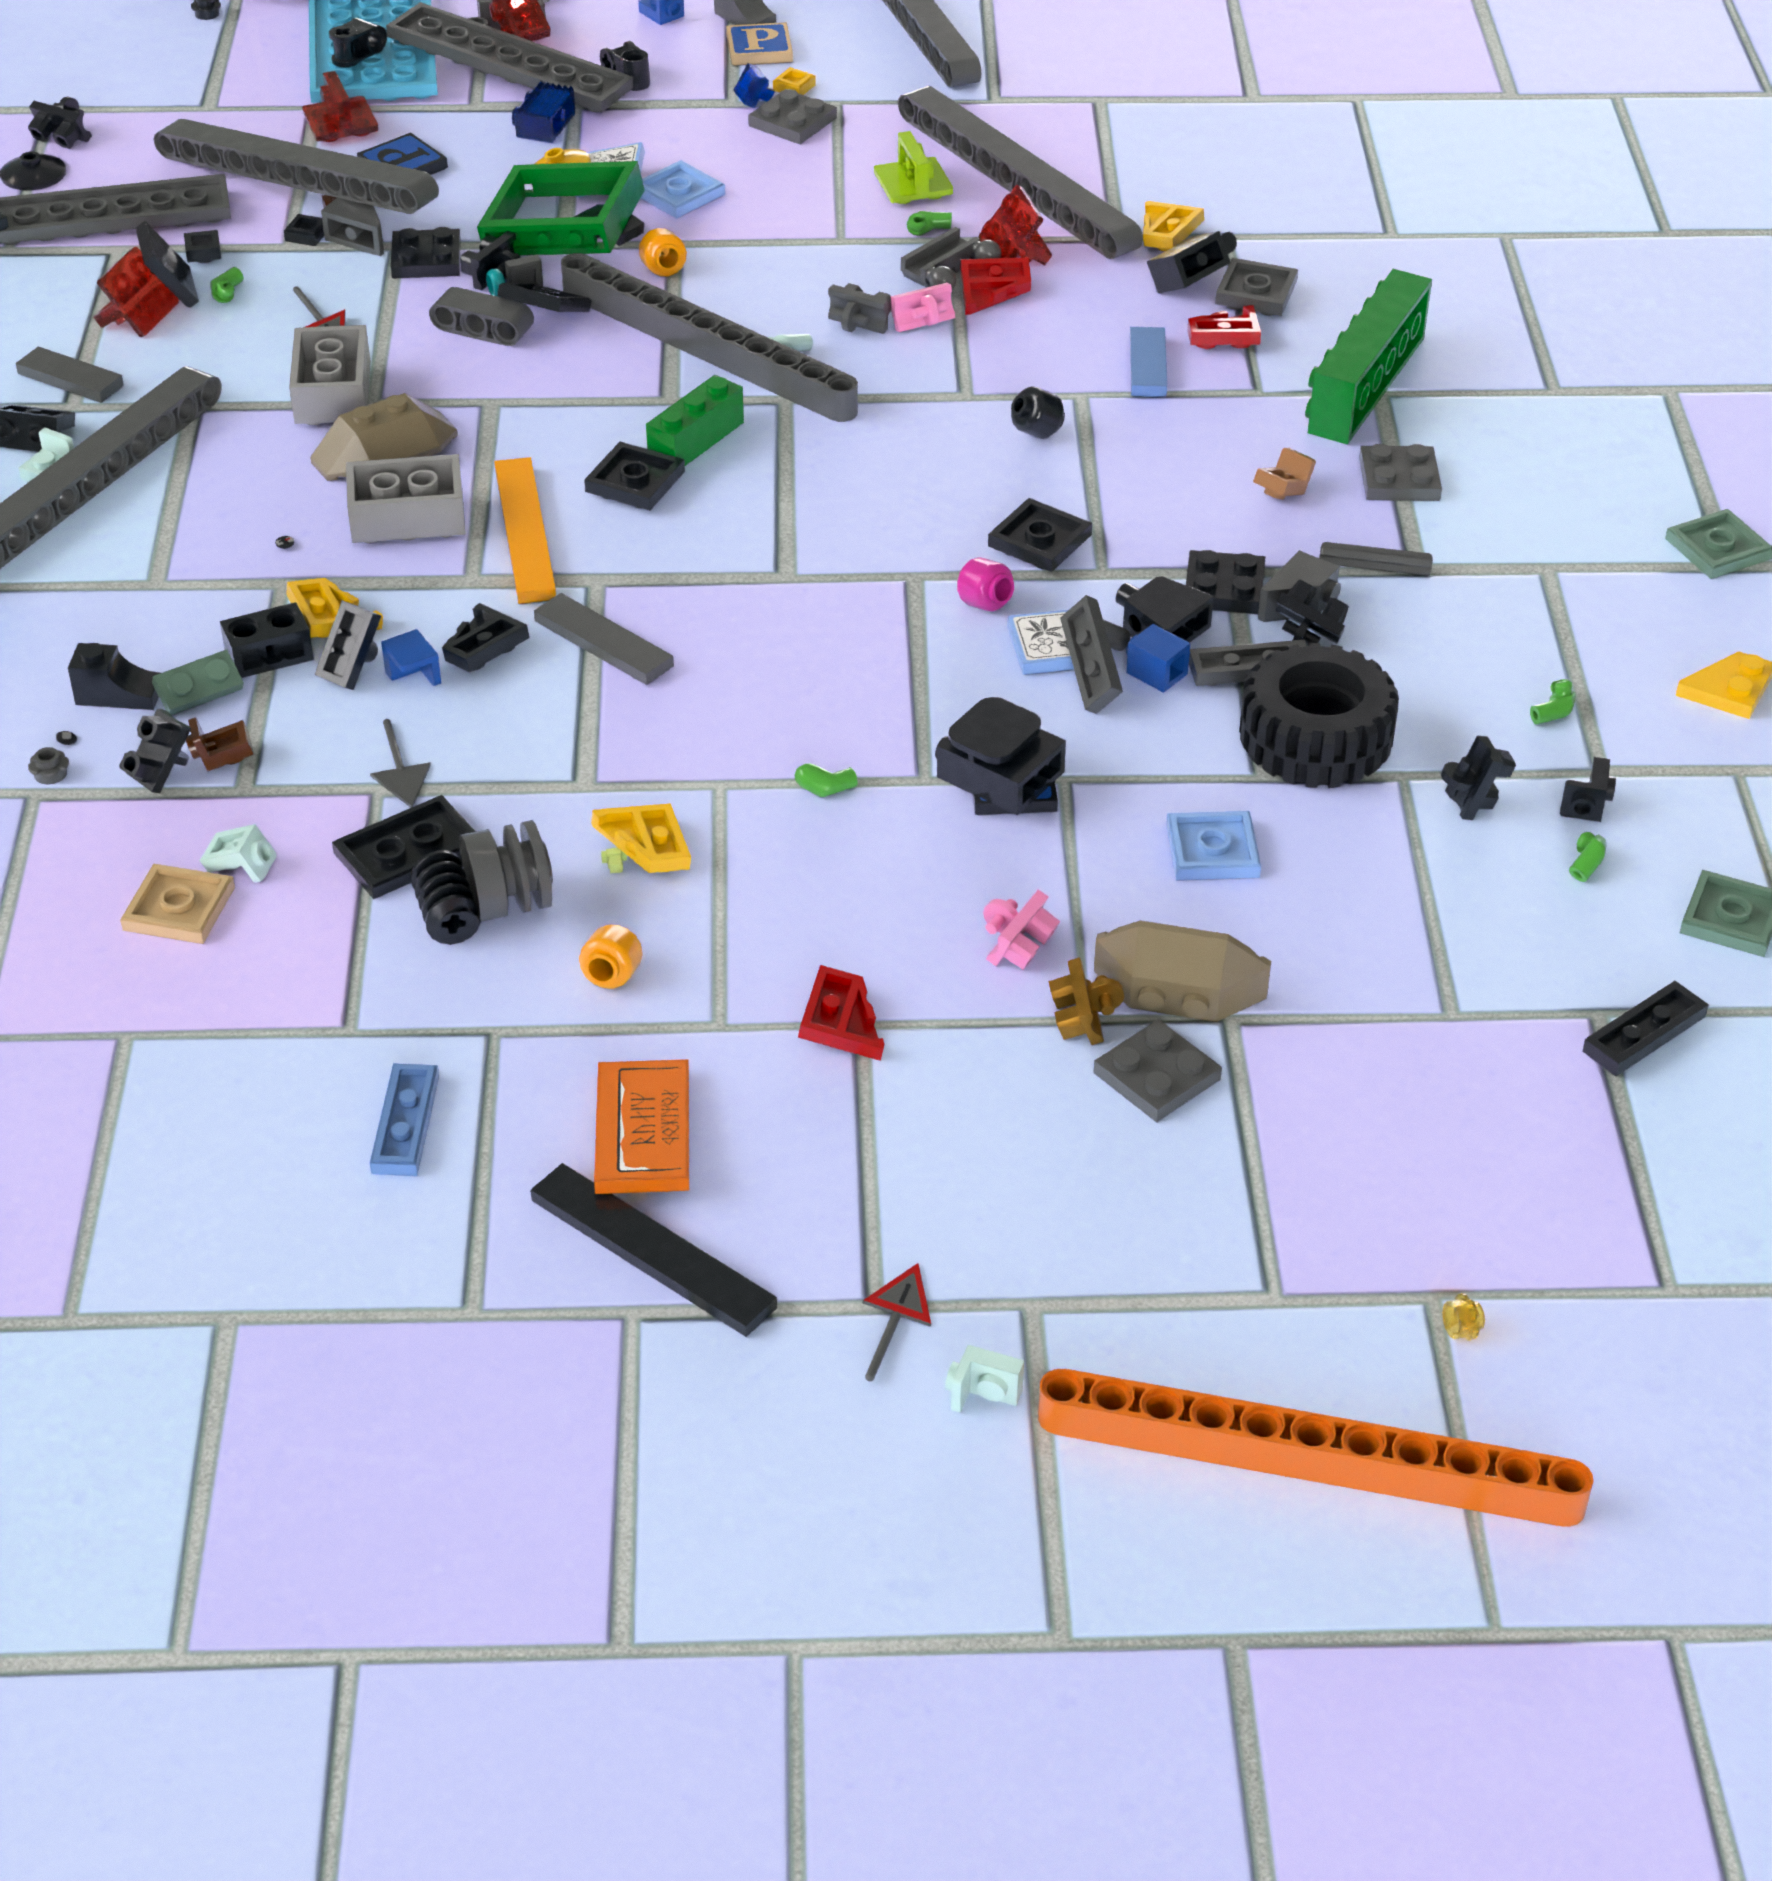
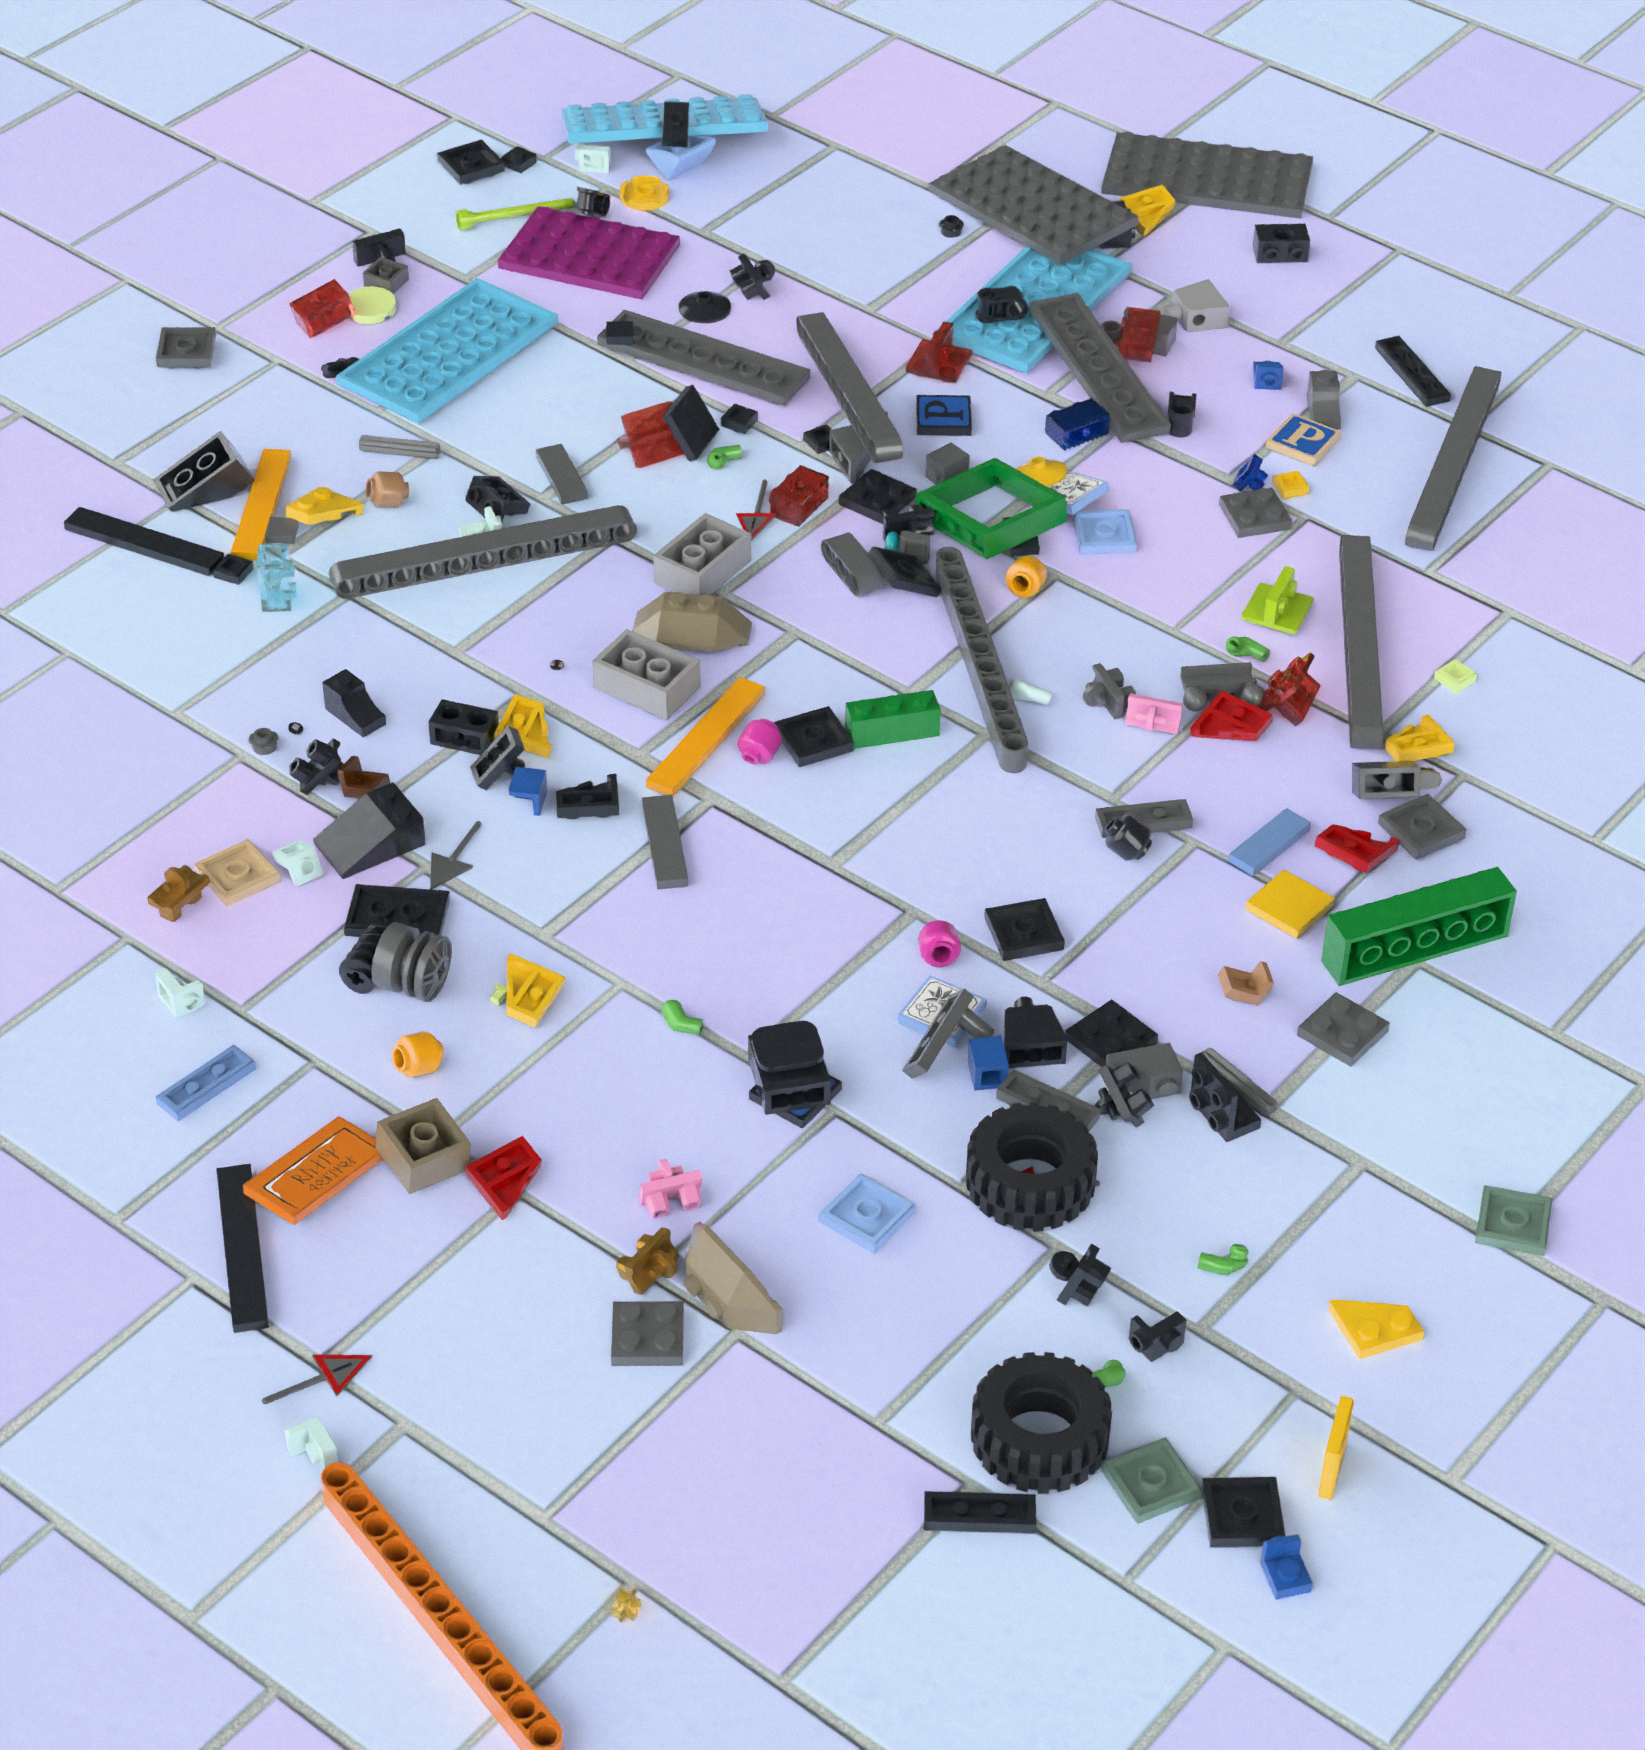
camera: 40 degrees right, 0 degrees up
sand green plate [152,649,244,716] -> none
none -> pearl gold hips [147,864,210,922]
none -> light aqua bracket [155,968,205,1019]
none -> slope [313,782,426,879]
none -> dark tan brick [375,1098,471,1195]
none -> dark pink head [737,719,782,765]
none -> clear red brick [768,465,829,527]
none -> dark grey brick [925,442,970,484]
none -> black tyre [971,1352,1112,1494]
none -> dark grey plate [1095,799,1193,838]
none -> black bracket [1189,1052,1261,1143]
none -> yellow tile [1246,869,1335,939]
none -> yellowish green tile [1434,659,1477,693]

